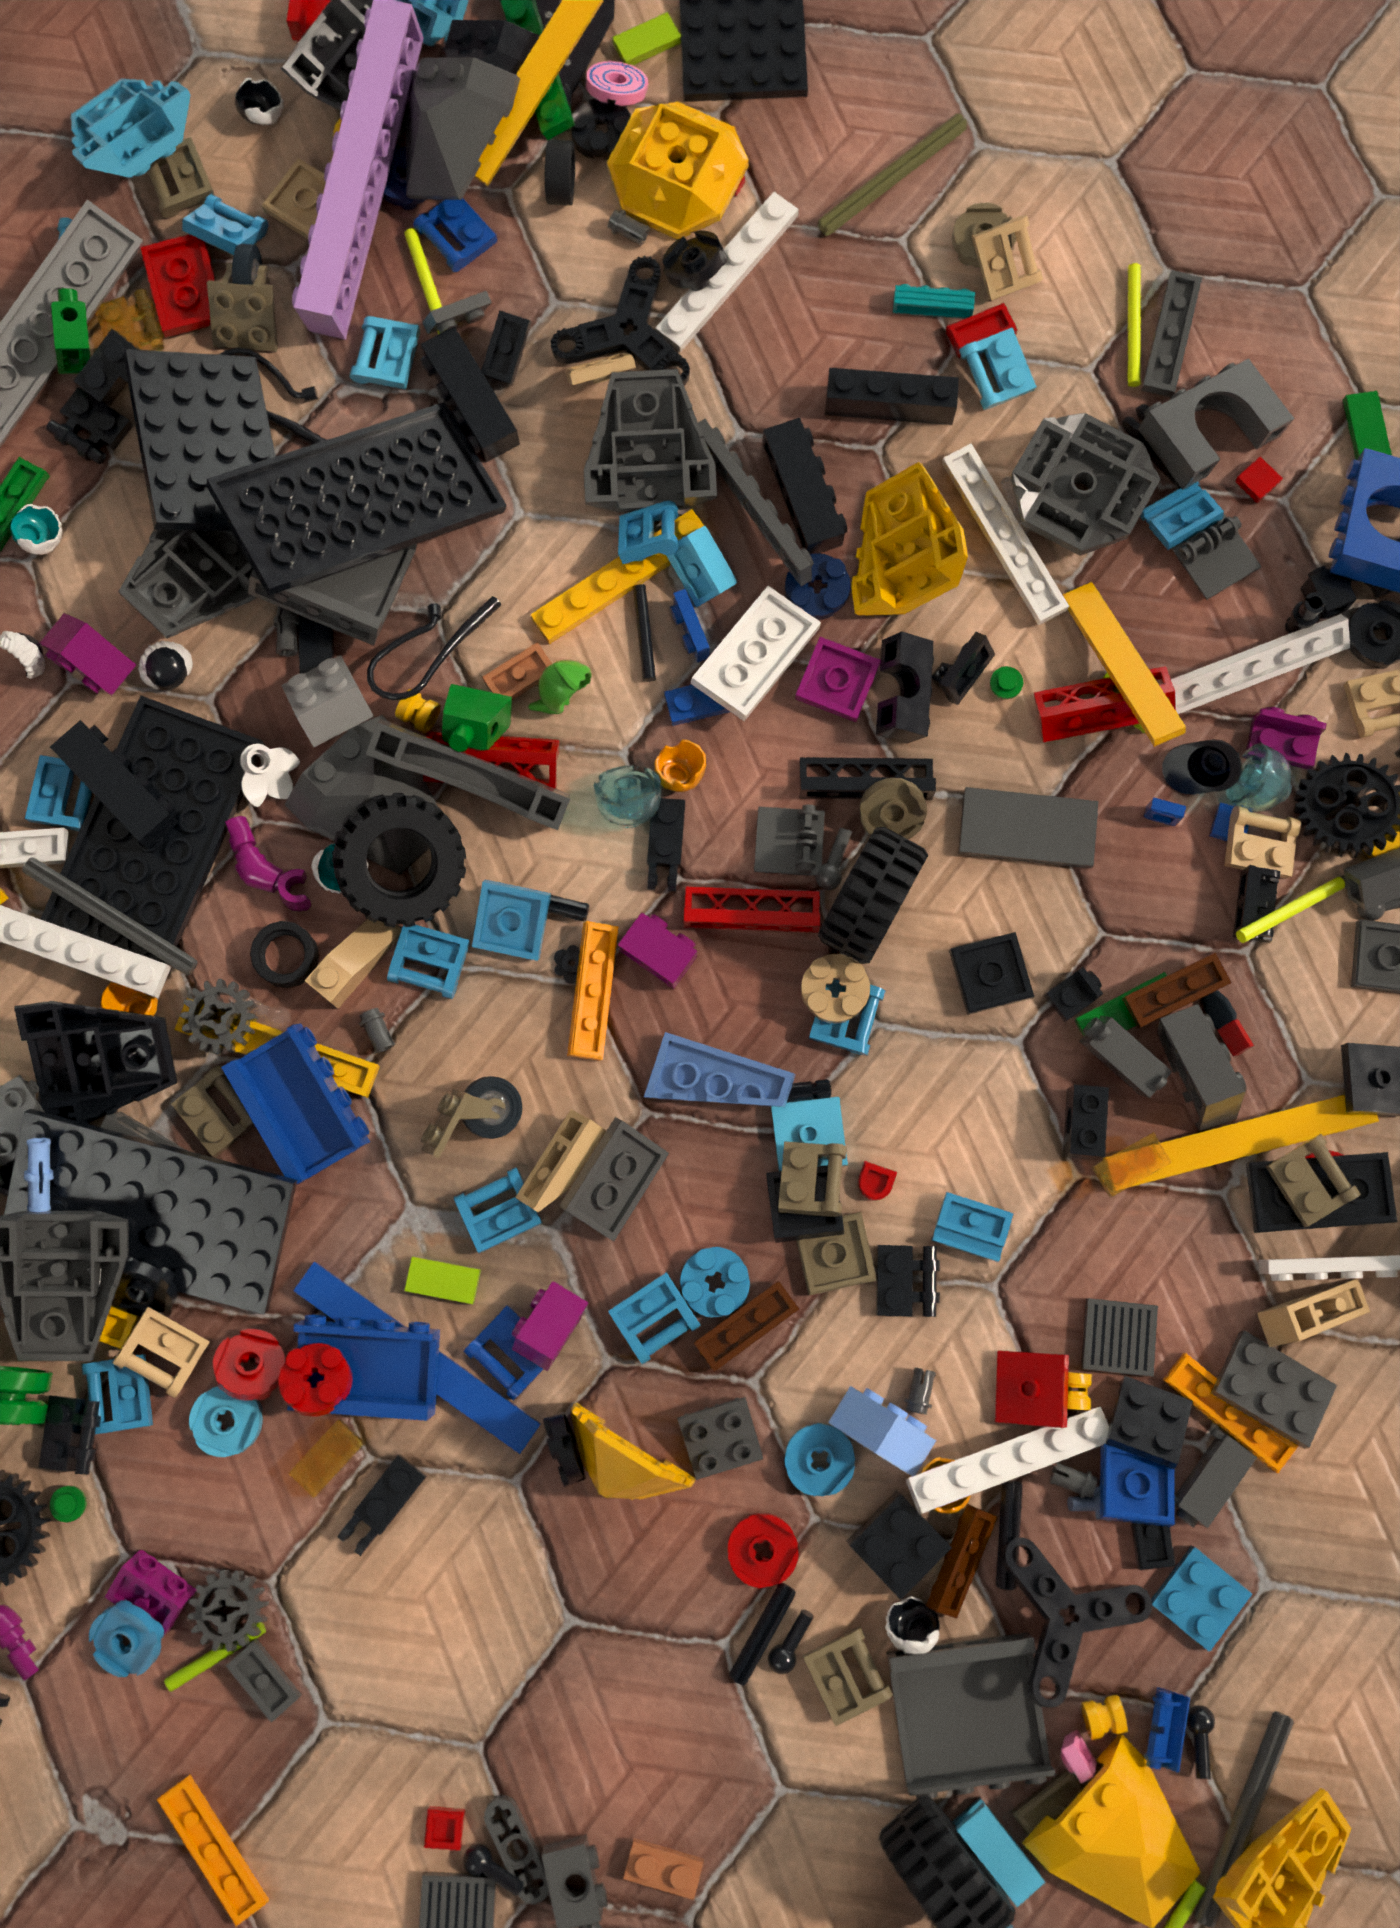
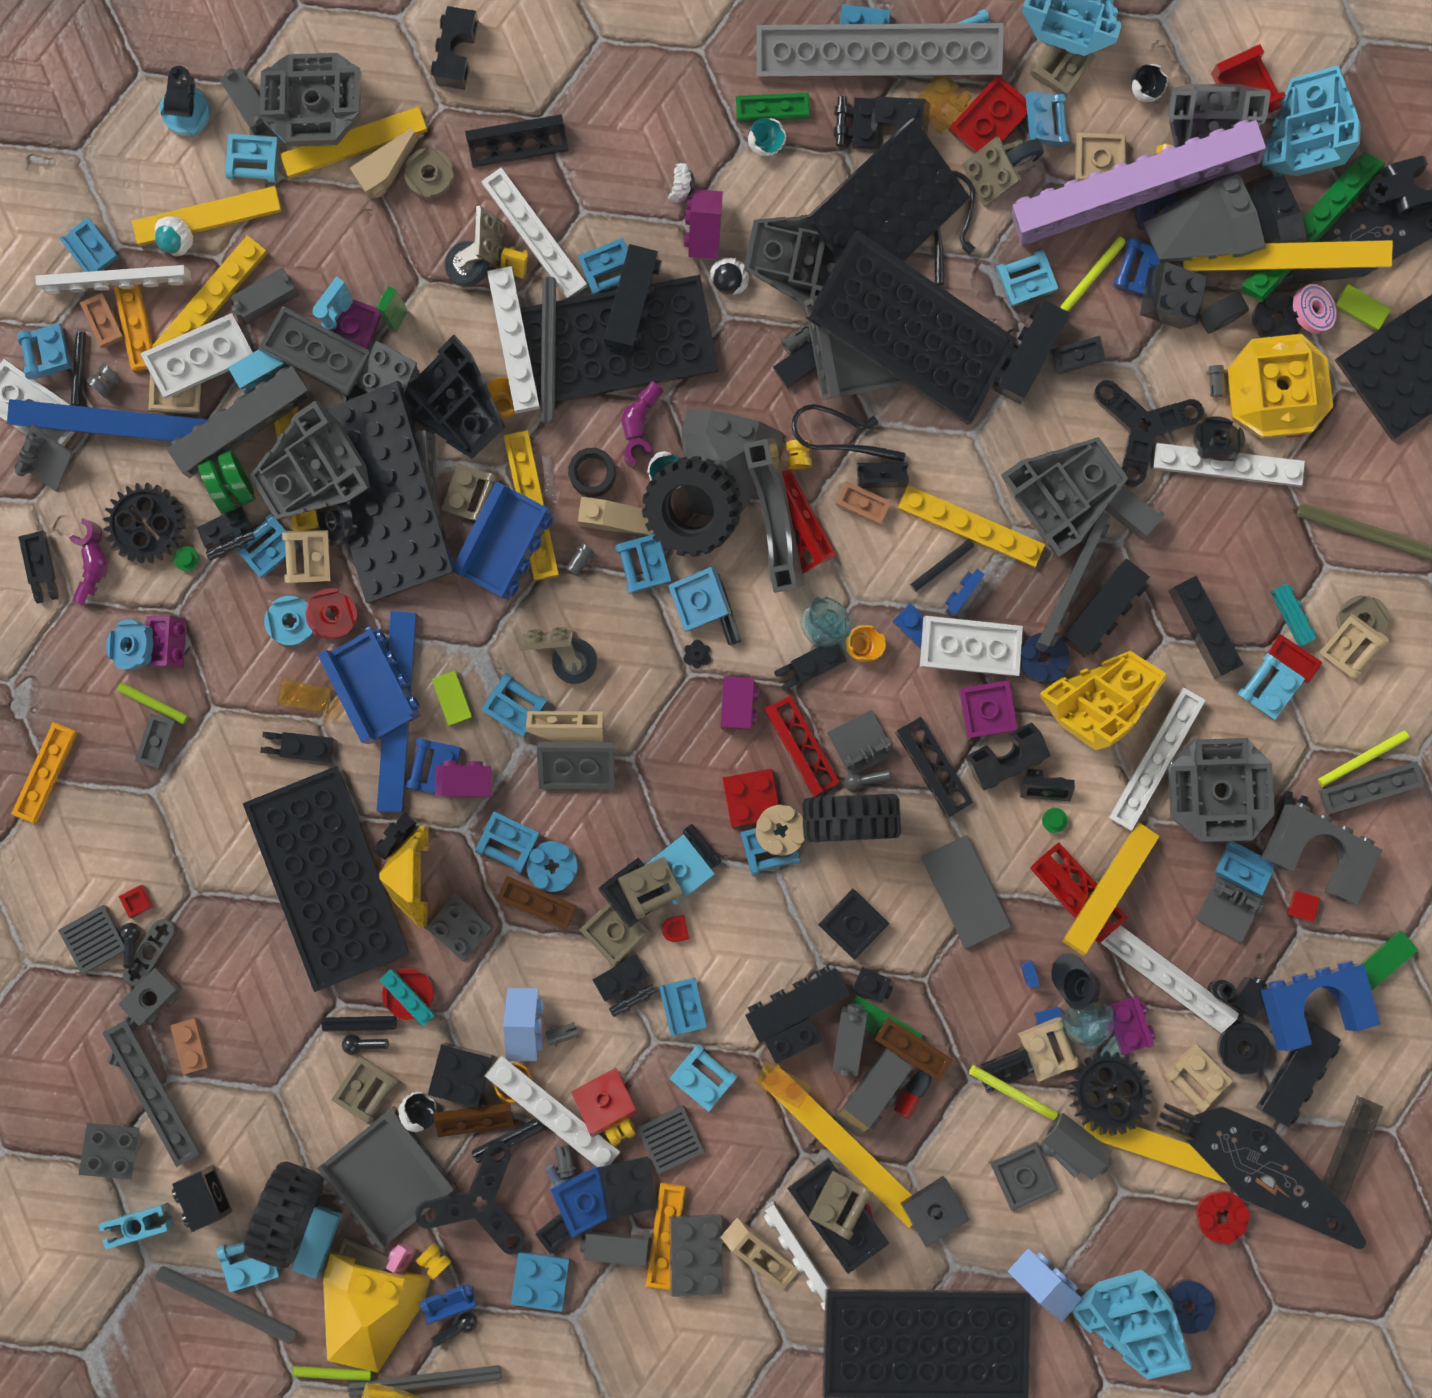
camera: 60 degrees right, 5 degrees up
light blue pin [24,1138,53,1212] -> none
green torso [51,288,90,374] -> none
dark grey gear [180,979,259,1055] -> none
dark grey gear [187,1569,269,1652] -> none
white plate [240,744,300,807] -> none
red plate [278,1343,352,1417] -> none
light grey brick [281,655,374,747] -> none
dark grey plate [422,291,492,334] -> none
green torso [442,684,512,752] -> none
bright green piece [528,660,592,714] -> none
tan plate [565,352,636,385] -> none
light orange tile [567,921,619,1061] -> none
dark azure plate [618,501,678,564] -> none
medium blue wing [644,1032,796,1107] -> none
medium azure panel [666,526,737,608] -> none
dark azure plate [784,1423,855,1497] -> none
dark tan tile [860,778,927,839] -> none
none -> black plate [242,766,410,992]
none -> teal piece [379,969,436,1026]
none -> medium azure plate [669,1043,738,1112]
none -> red plate [722,769,778,827]
none -> black brick [745,965,850,1043]
none -> black hinge [857,462,909,488]
none -> dark grey brick [1105,485,1165,540]
none -> black brick [1140,262,1207,329]

